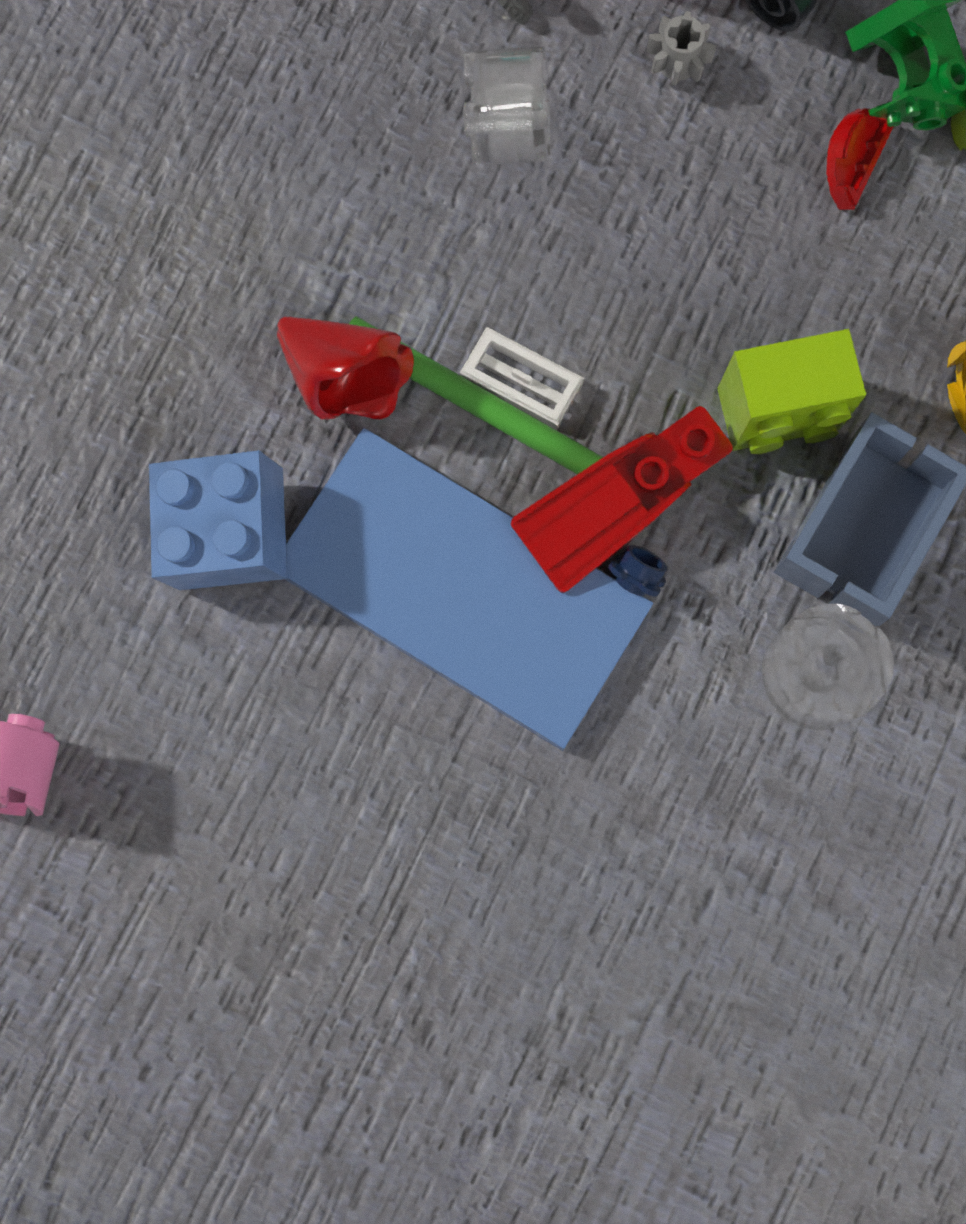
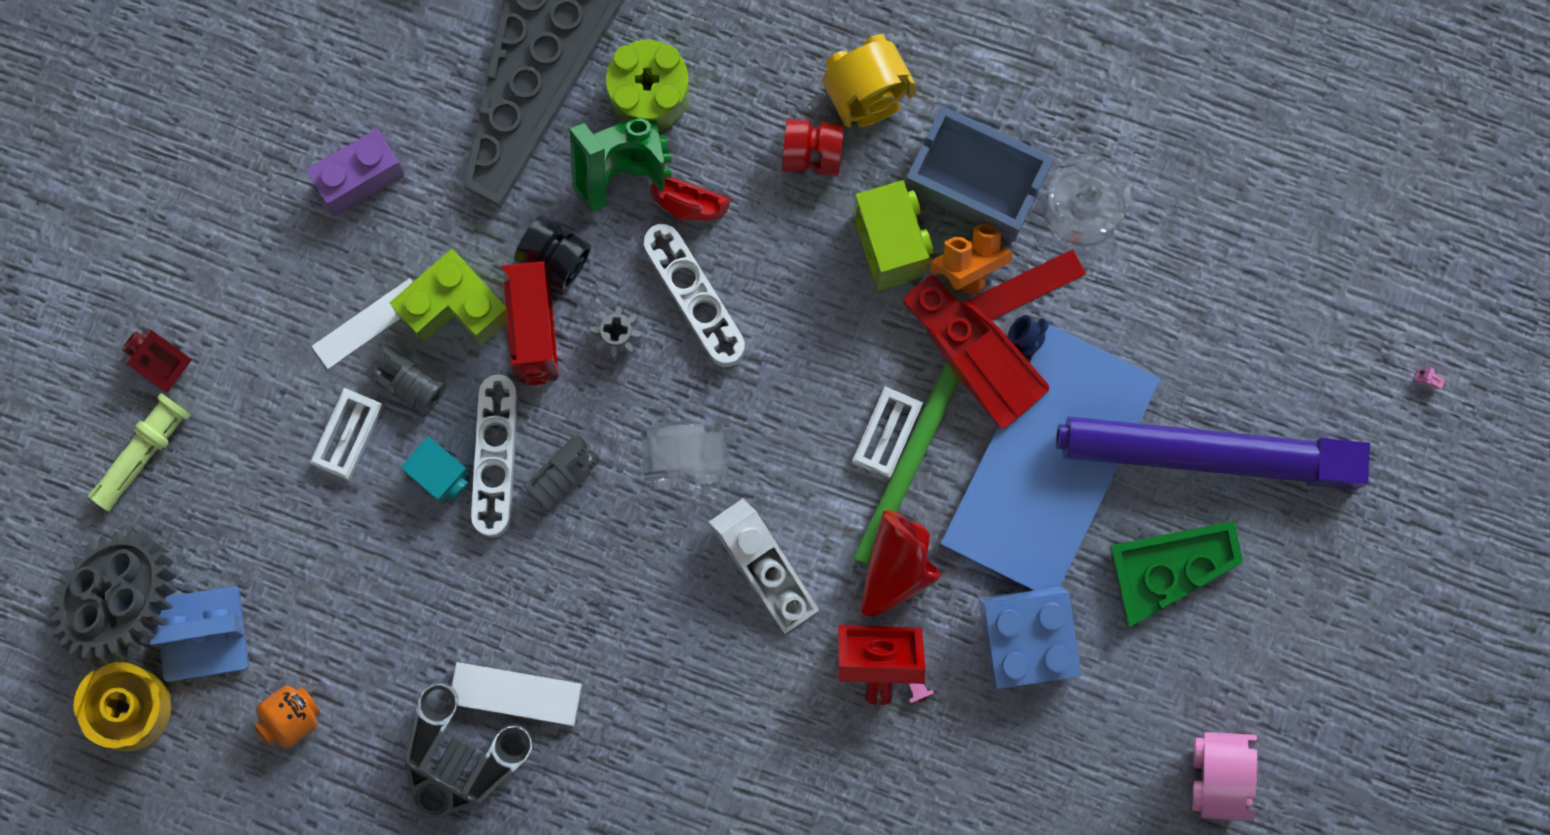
camera: 95 degrees left, 0 degrees up
none -> white beam [644,224,745,367]
none -> white slope [709,499,819,634]
none -> red wheel [782,118,844,177]
none -> red tile [838,625,926,705]
none -> bright pink piece [908,684,934,704]
none -> orange hips [930,222,1012,295]
none -> red sticker [968,249,1086,320]
none -> dark purple brick [1056,416,1370,490]
none -> green wing [1109,521,1244,629]
none -> bright pink piece [1414,367,1445,389]

